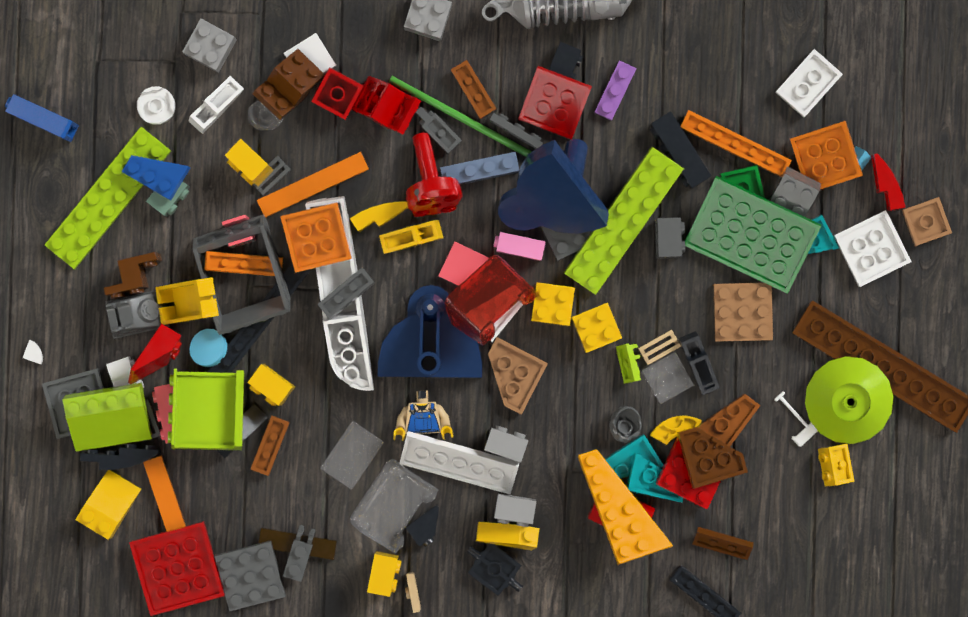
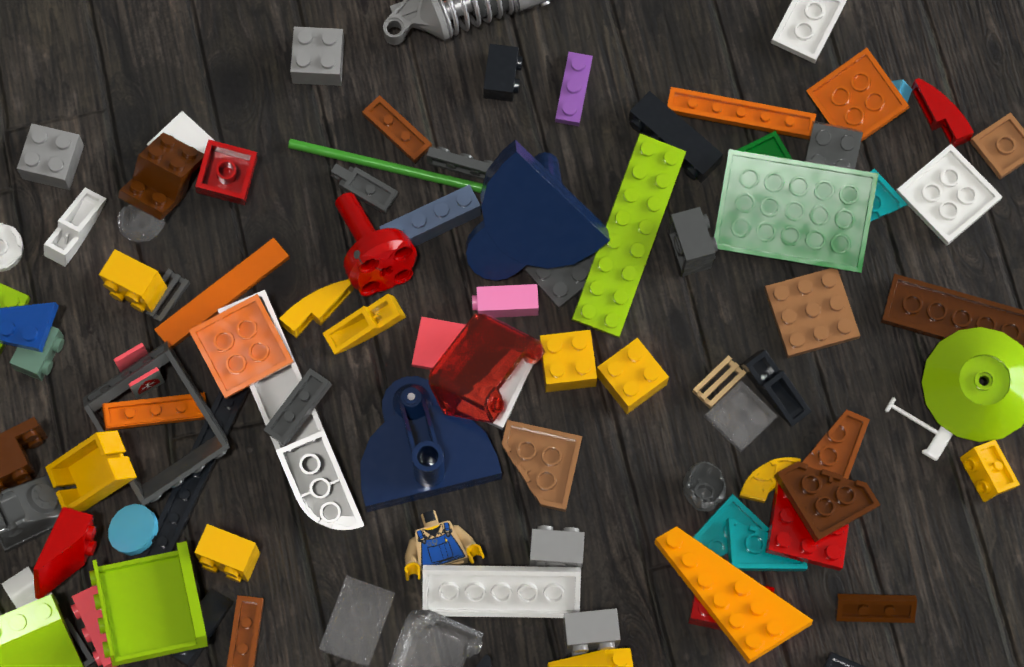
camera: 15 degrees left, 15 degrees down
red bracket [351,76,421,135] -> none
red plate [519,66,592,140] -> none
lime plate [615,343,641,384] -> none

